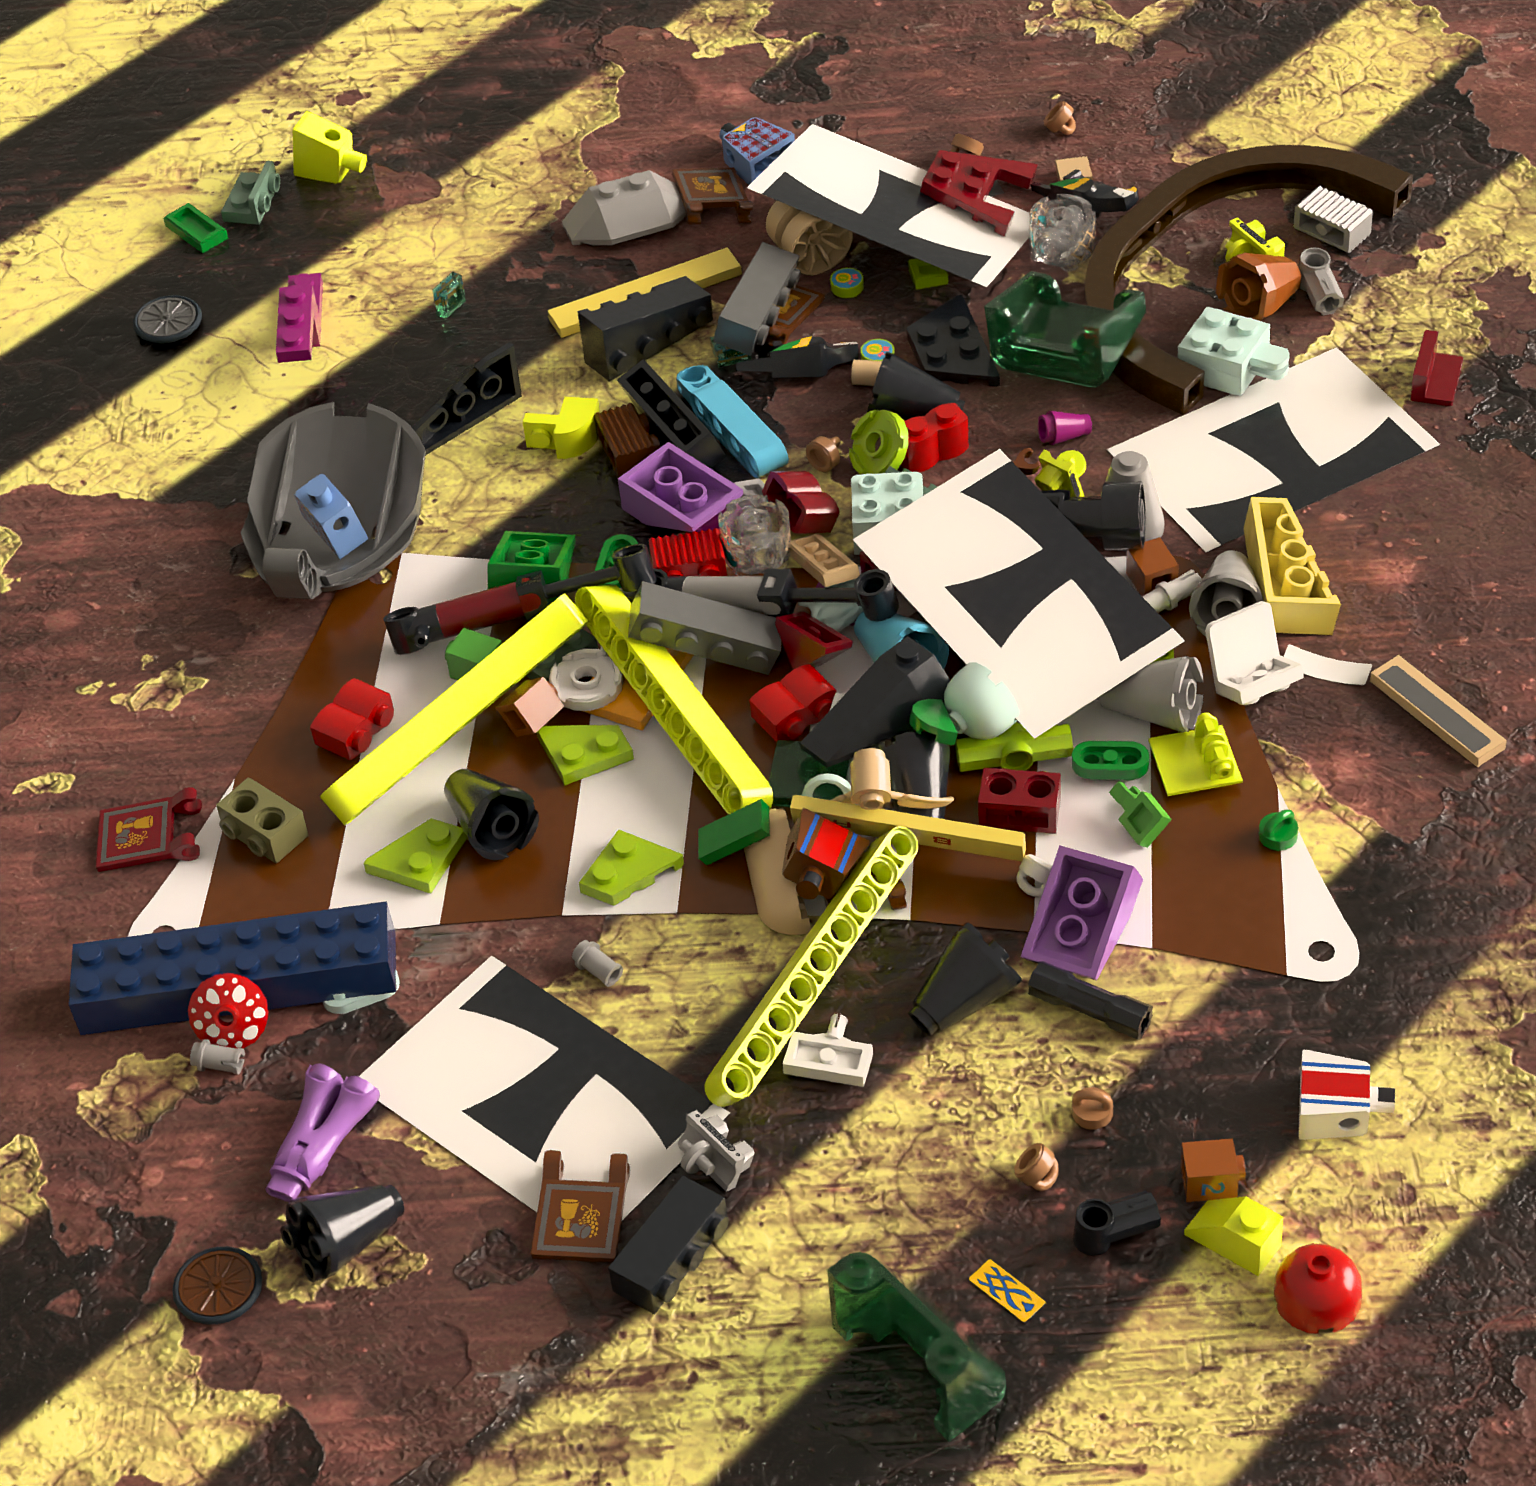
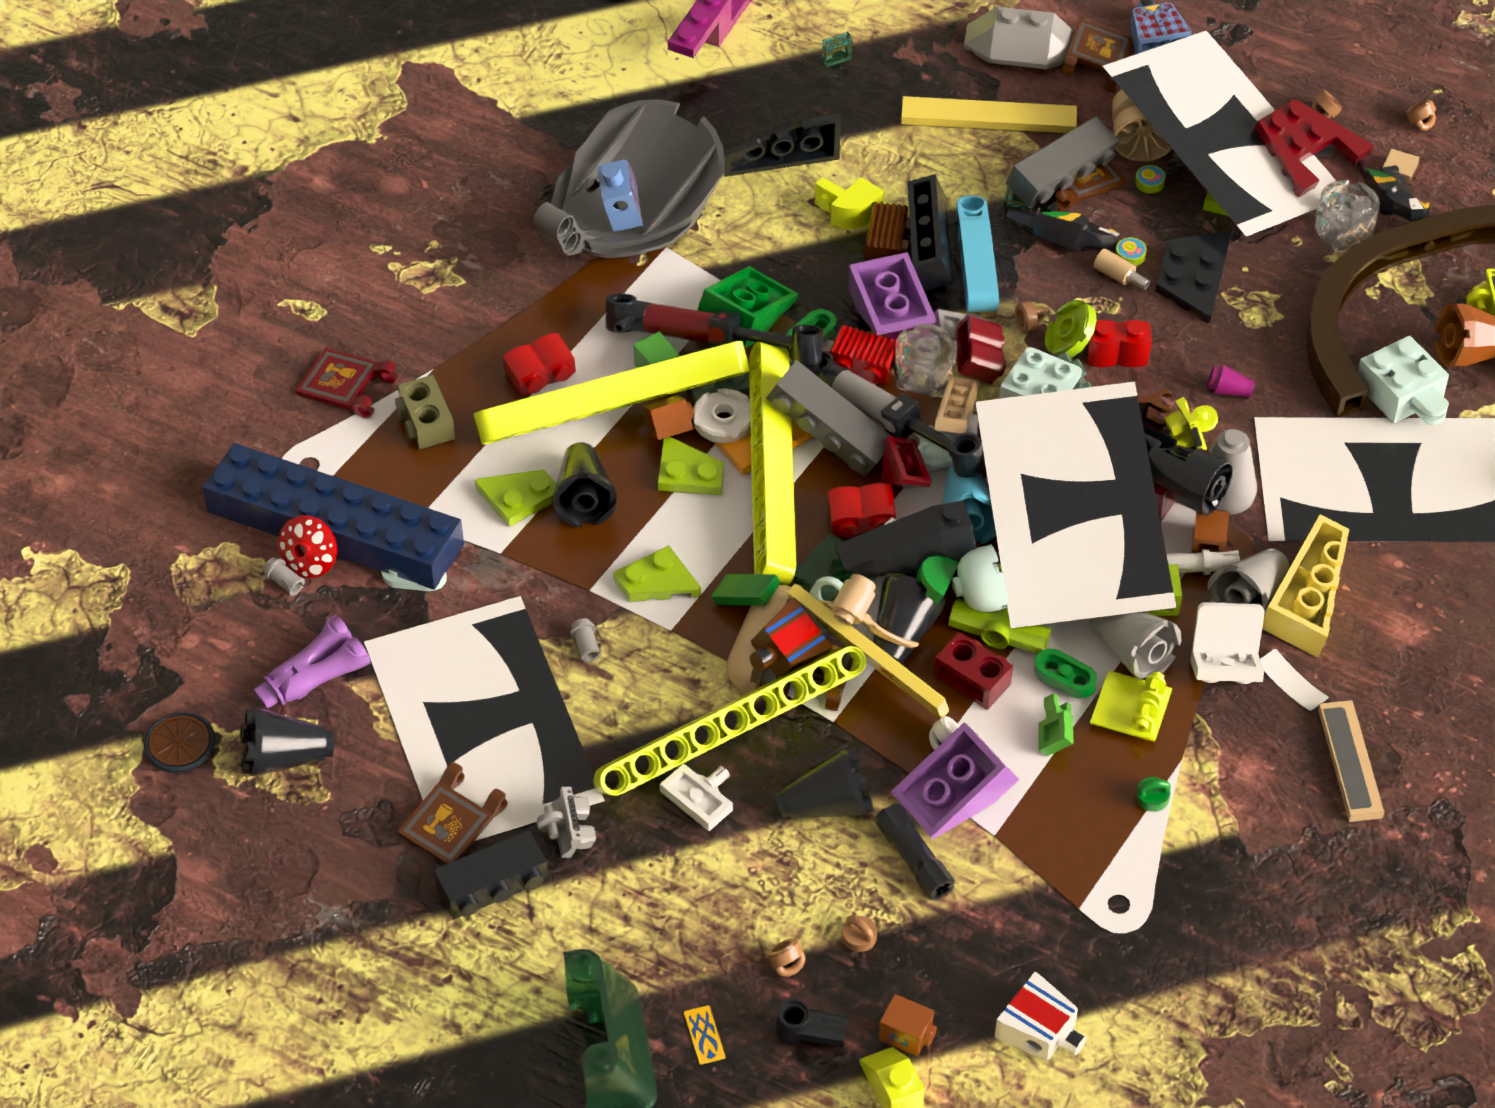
camera: 25 degrees right, 5 degrees up
black wedge [577,276,713,382] -> none
black cone [867,352,965,421] -> none
clear green windscreen [984,271,1146,387] -> none

